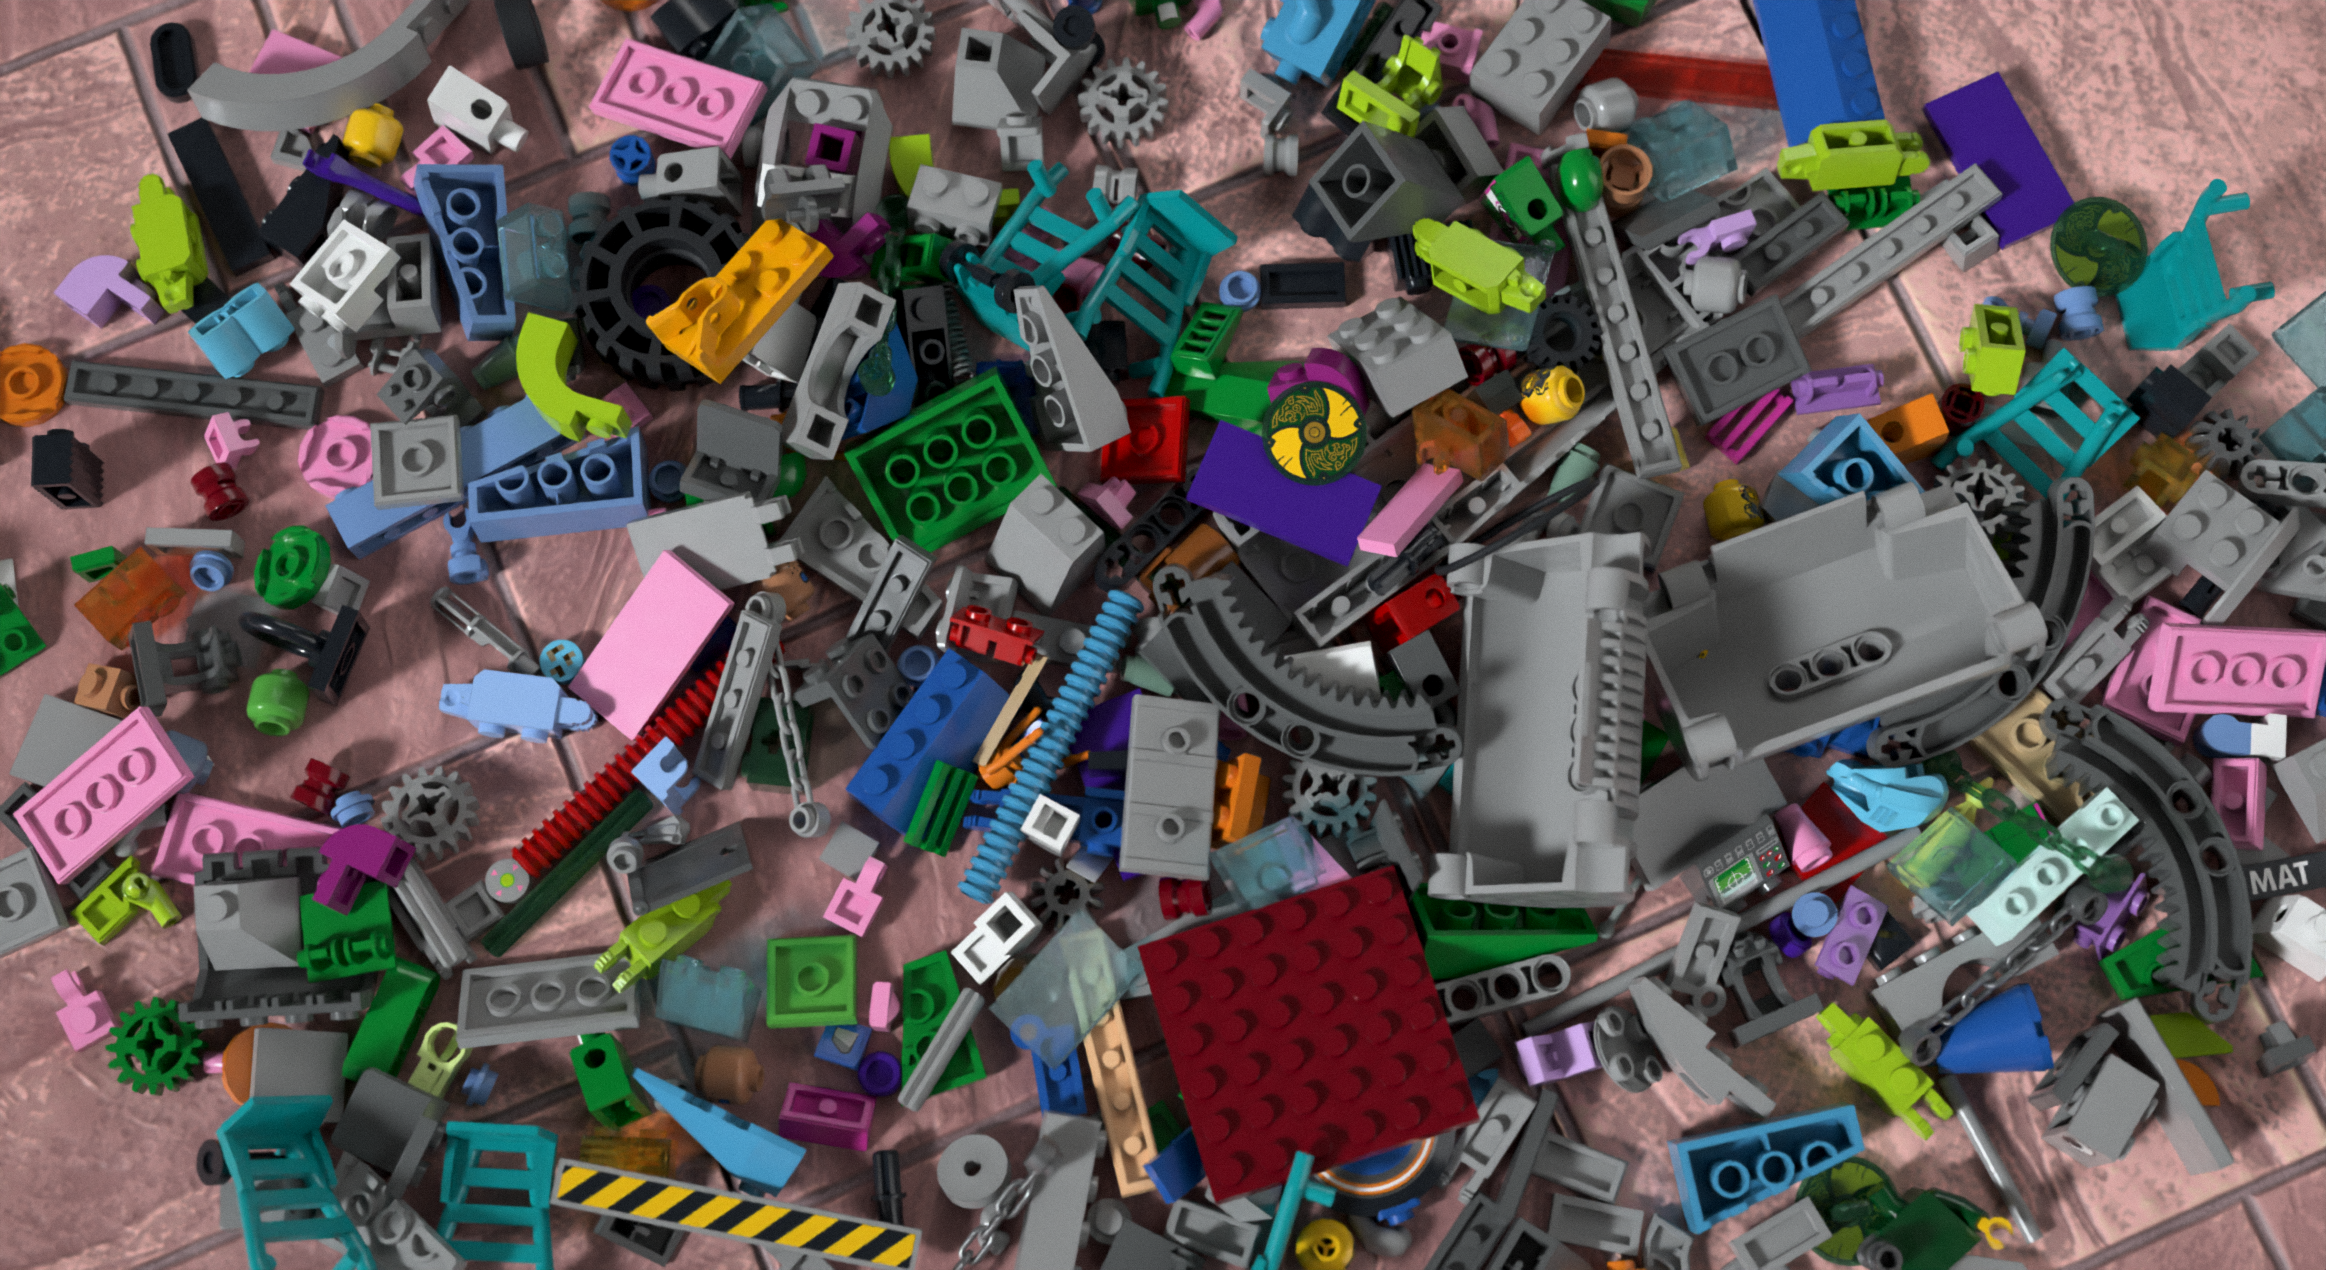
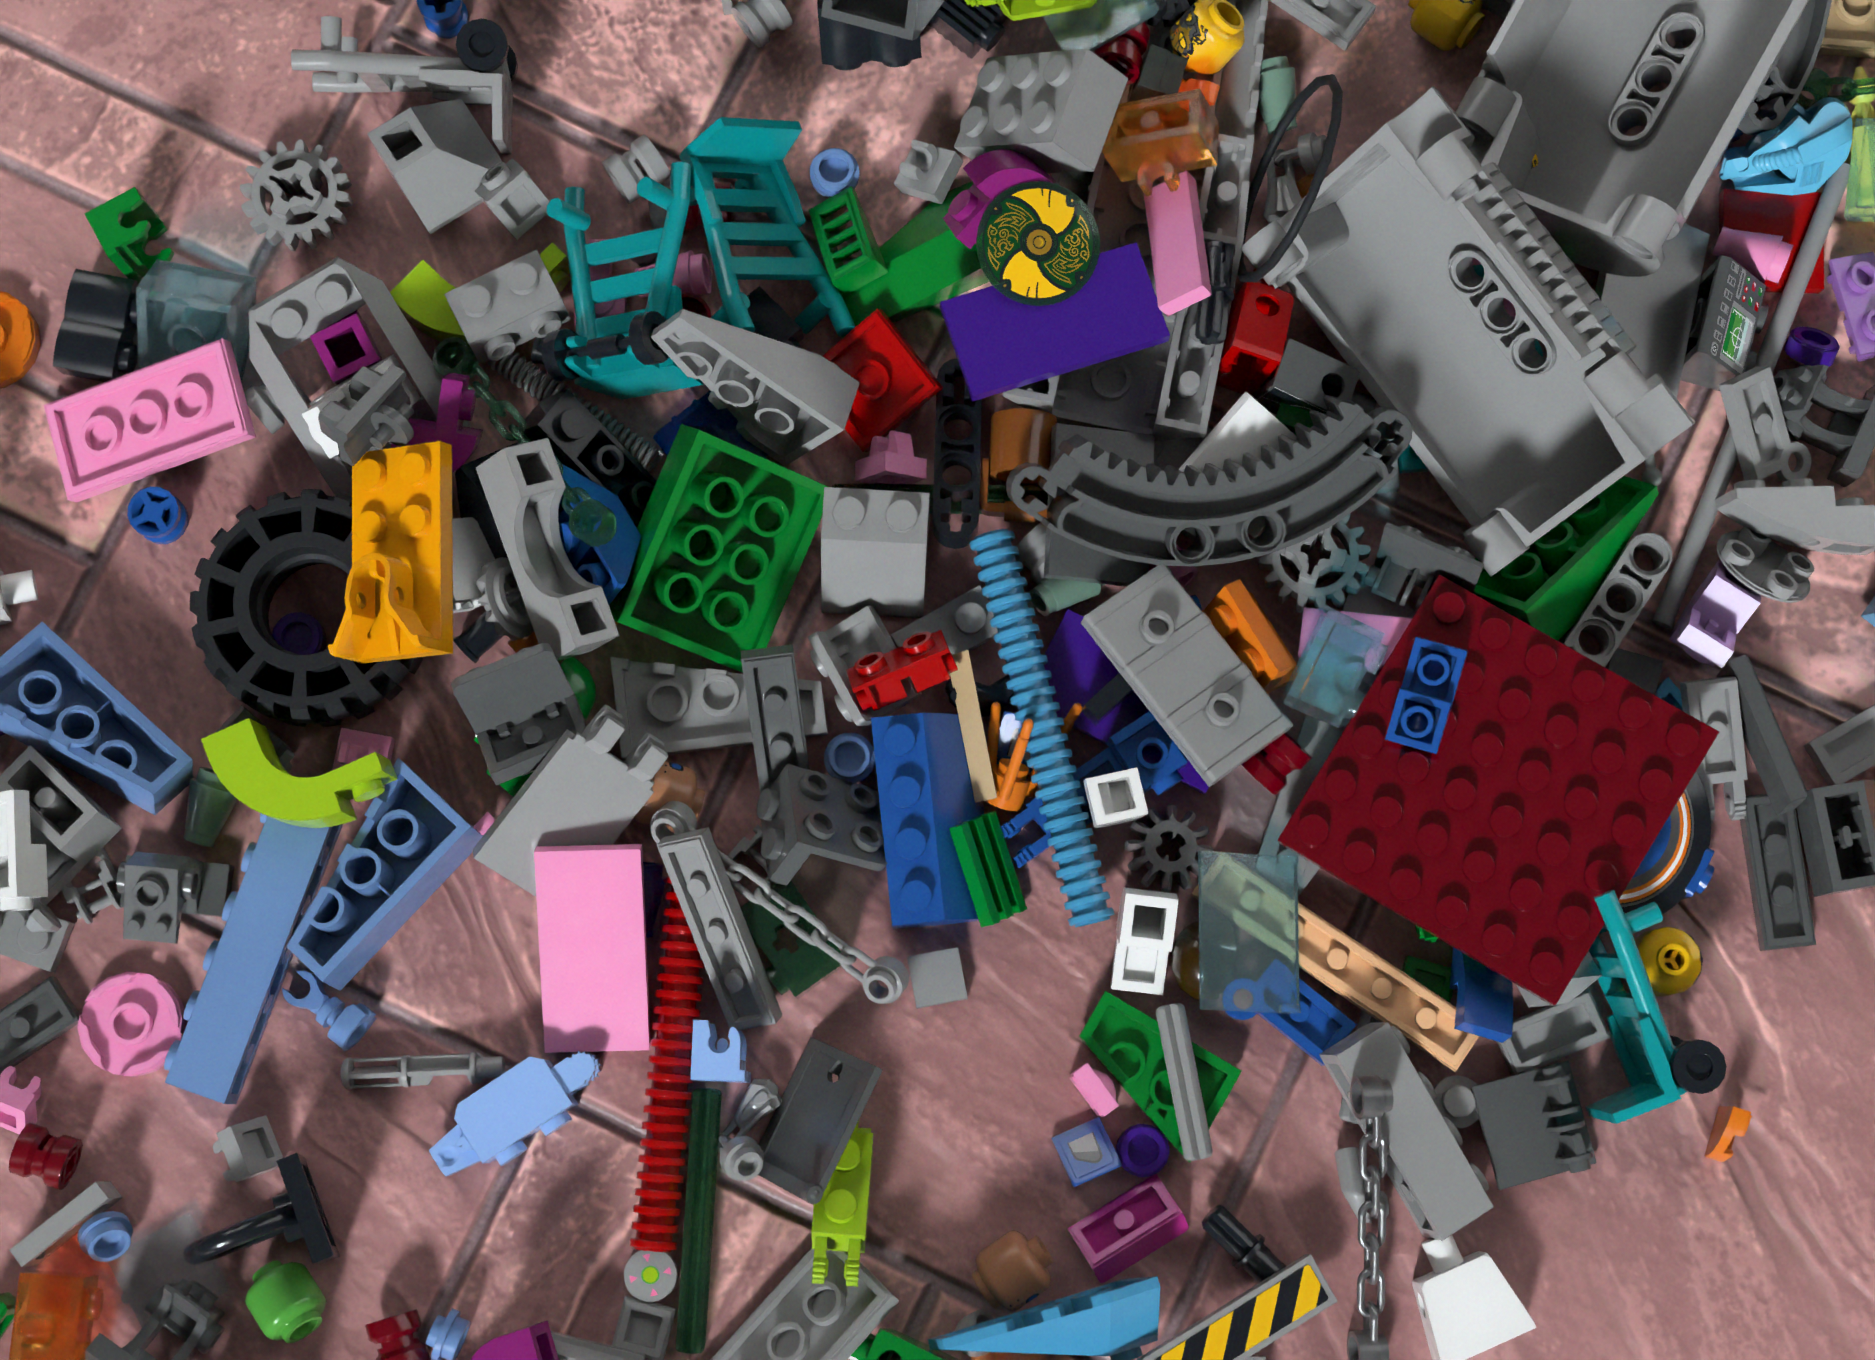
camera: 45 degrees left, 5 degrees up
green tile [254,525,331,610] -> none
light grey tile [370,415,464,510] -> none
light grey gear [381,766,480,861] -> none
clear light blue slope [496,202,576,314] -> none
medium azure tile [539,640,586,685] -> none
dark grey wheel [568,192,611,246] -> none
light grey torso [638,146,744,216] -> none
medium blue plate [648,460,686,503] -> none
clear light blue slope [655,955,762,1043] -> none
bright green tile [767,935,858,1029] -> none
bright pink plate [823,856,888,938] -> none
green slope [870,233,953,282] -> none
light grey piece [937,1134,1012,1209] -> none
white sticker [1066,846,1114,883] -> none
light grey gear [1078,57,1168,148] -> none
black tile [1260,262,1346,310] -> none
light grey arm [1345,1215,1412,1258] -> none
light grey tile [1531,1131,1629,1205] -> none
light grey tile [1580,462,1685,573] -> none
medium blue plate [1792,892,1838,937] -> none
none -> light grey gear [476,557,534,641]
none -> light grey tile [894,139,963,204]
none -> blue slope [1385,636,1468,754]

